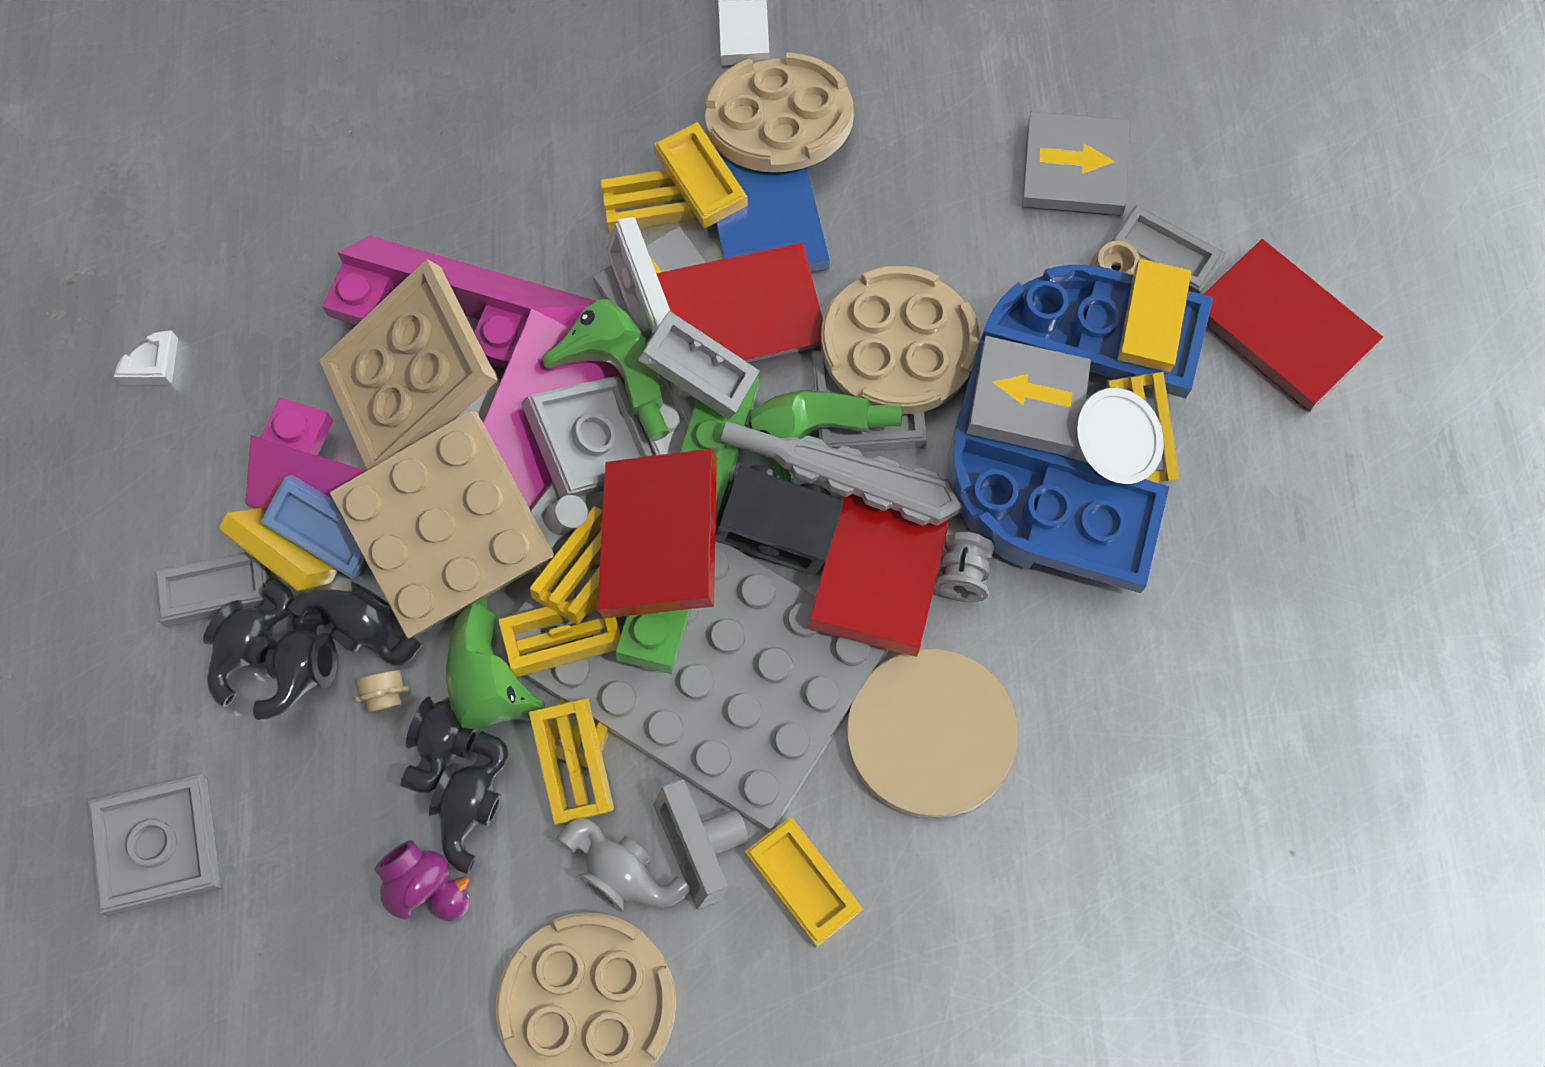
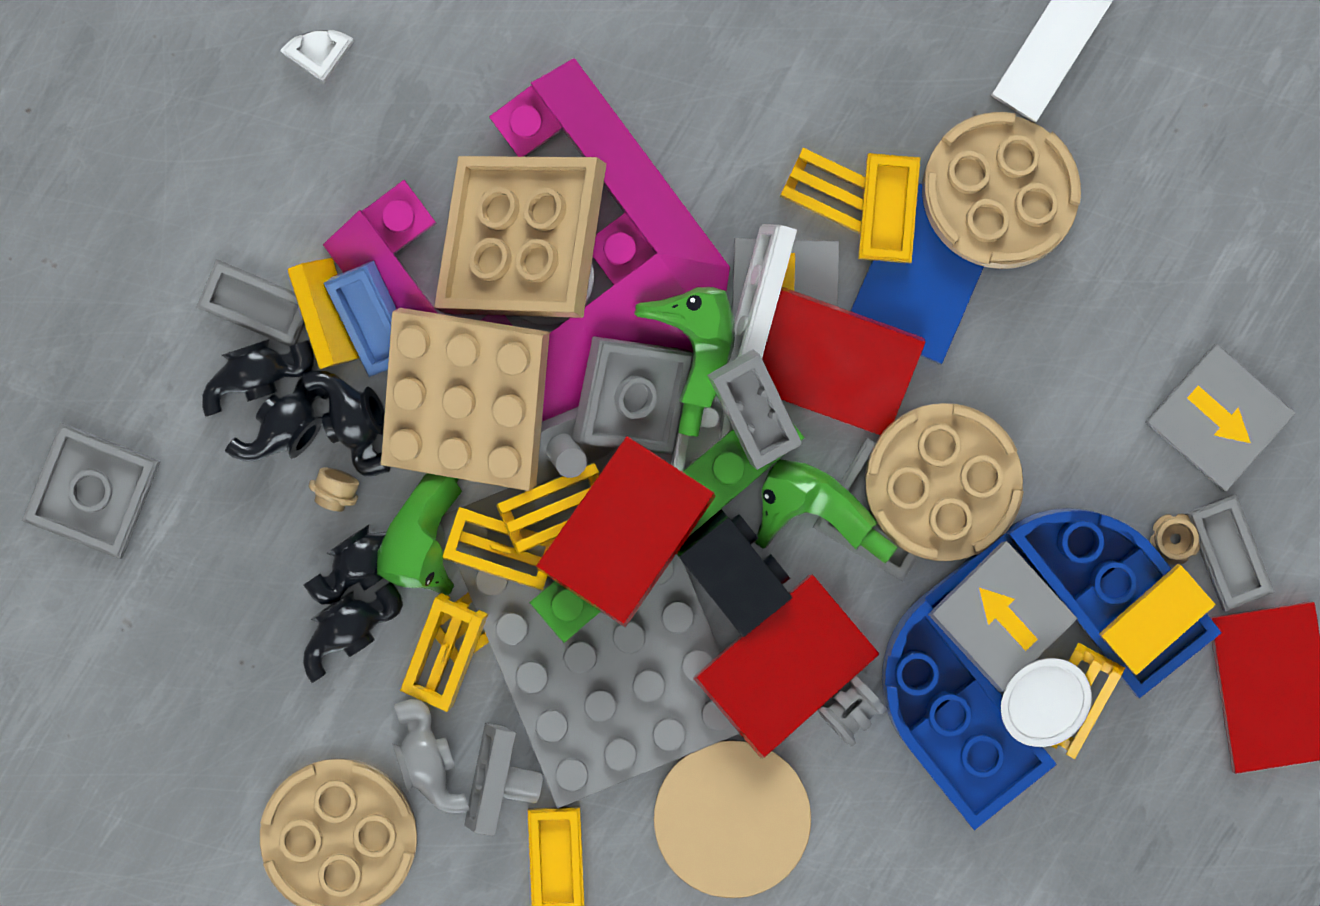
camera: 30 degrees right, 20 degrees up
magenta animal [374,840,470,921] -> none
light grey sword [720,421,963,526] -> none

